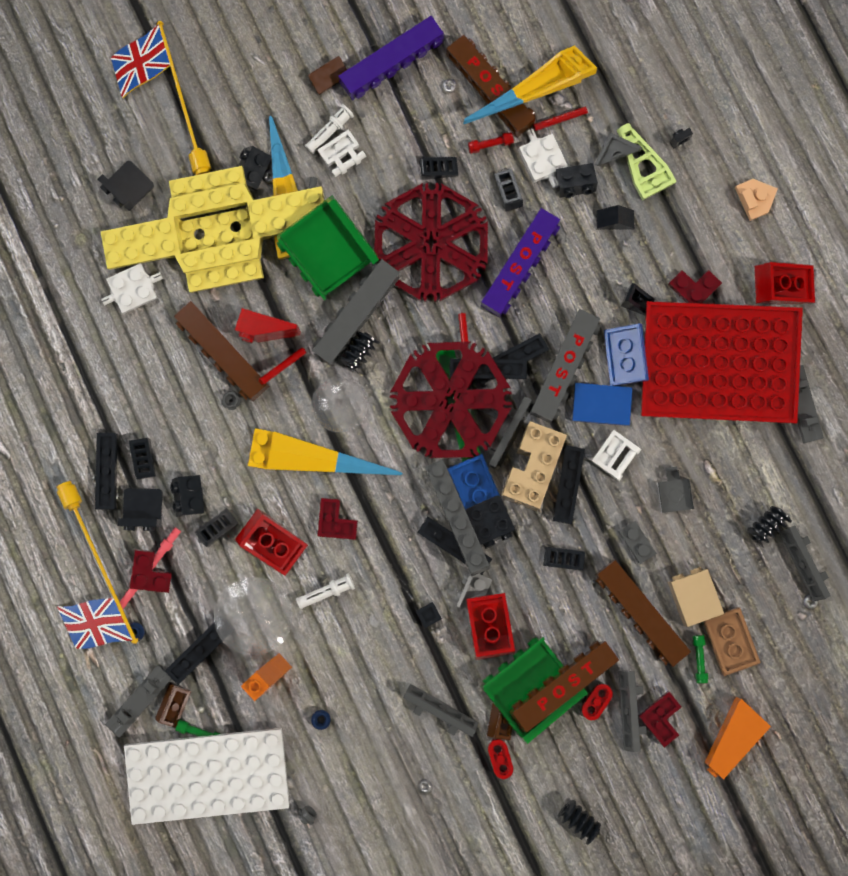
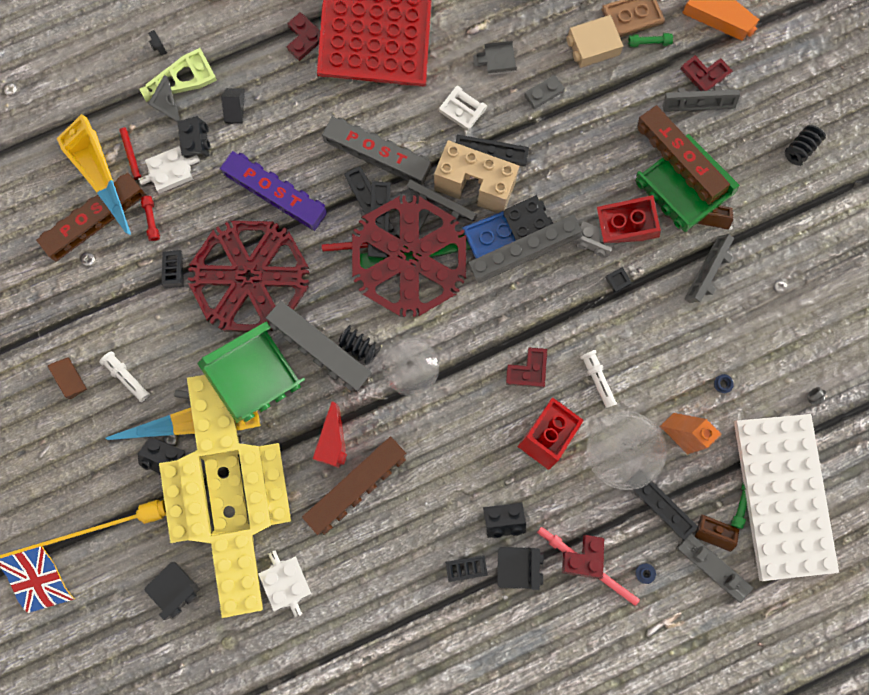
camera: 90 degrees left, 5 degrees down
flag [56,481,138,649] -> none
black plate [95,433,118,510] -> none
black slope [195,508,239,547] -> none
dark grey plate [222,392,241,410] -> none
yellow plate [248,428,403,475] -> none
red bar [259,347,306,385] -> none
white plate [318,129,366,177] -> none
dark purple brick [339,16,444,100] -> none
black plate [417,517,492,575] -> none
red plate [488,739,513,779] -> none
black slope [494,168,523,212] -> none
black slope [543,547,585,571] -> none
blue tile [572,383,632,426] -> none
red plate [581,683,613,720] -> none
reddish brown brick [595,560,691,667] -> none
tile [604,323,649,386] -> none
black slope [621,283,655,316] -> none

